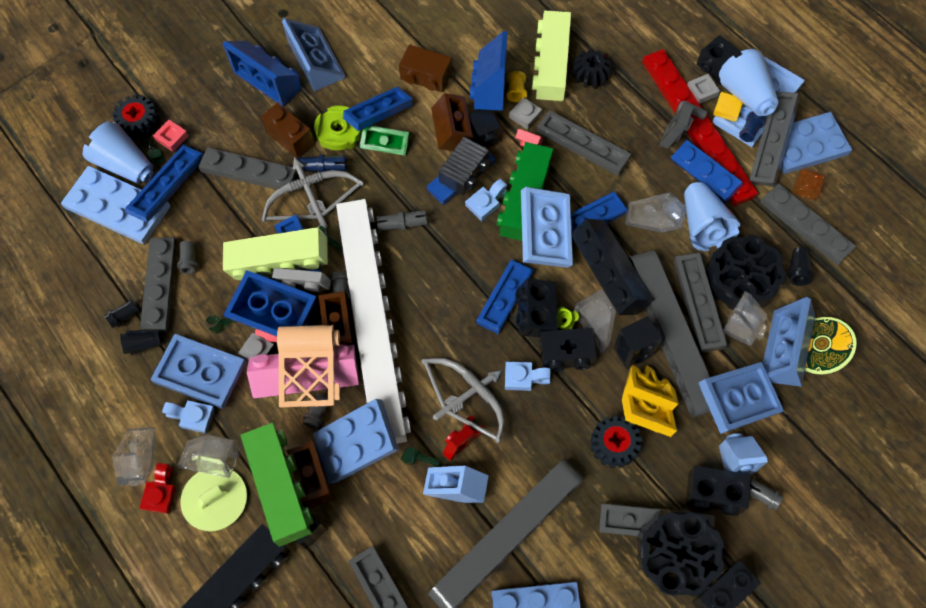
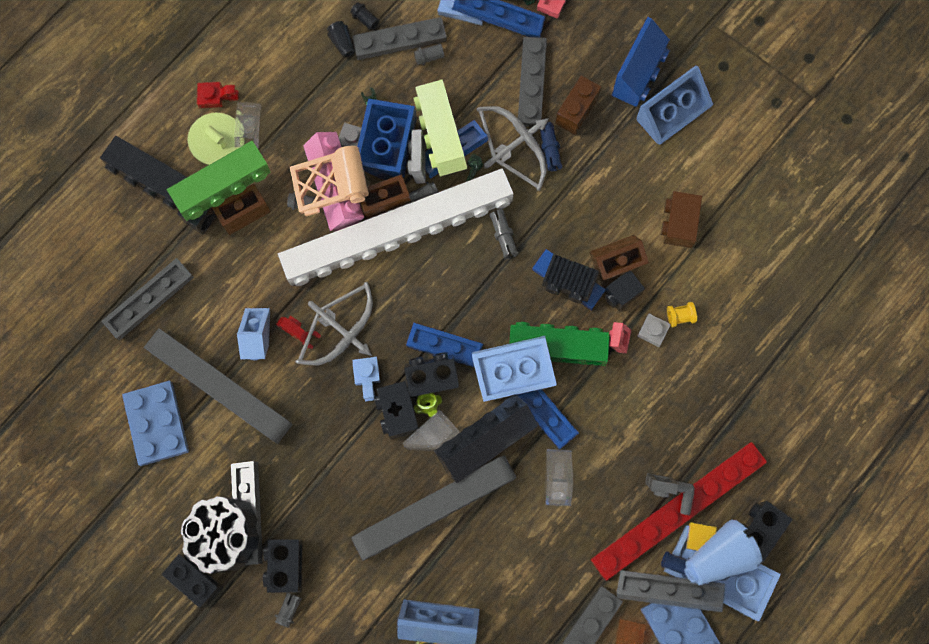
camera: 80 degrees right, 10 degrees up
clear slope [112,427,156,486] -> none
medium blue plate [151,334,247,409] -> none
light blue plate [162,400,215,434] -> none
medium blue plate [313,399,399,484] -> none
lime plate [314,106,362,151] -> none
blue plate [343,86,413,131] -> none
green slope [360,126,411,156] -> none
clear green hand [401,447,440,466] -> none
light blue plate [465,179,507,222] -> none
blue slope [470,31,508,111] -> none
yellowish green brick [532,11,571,101] -> none
dark grey plate [537,110,631,176] -> none
black gear [572,49,612,89] -> none
black wheel [590,416,642,468] -> none
black brick [613,316,662,370] -> none
yellow plate [622,365,679,437] -> none
blue plate [671,140,743,203] -> none
dark grey plate [674,253,727,353] -> none
light blue cone [684,182,740,251] -> none
light grey plate [687,74,720,104] -> none
medium blue plate [698,362,784,434] -> none
black connector [706,235,786,312] -> none
light blue slope [719,434,768,475] -> none
clear slope [723,292,767,346] -> none
black cone [787,247,814,286] -> none

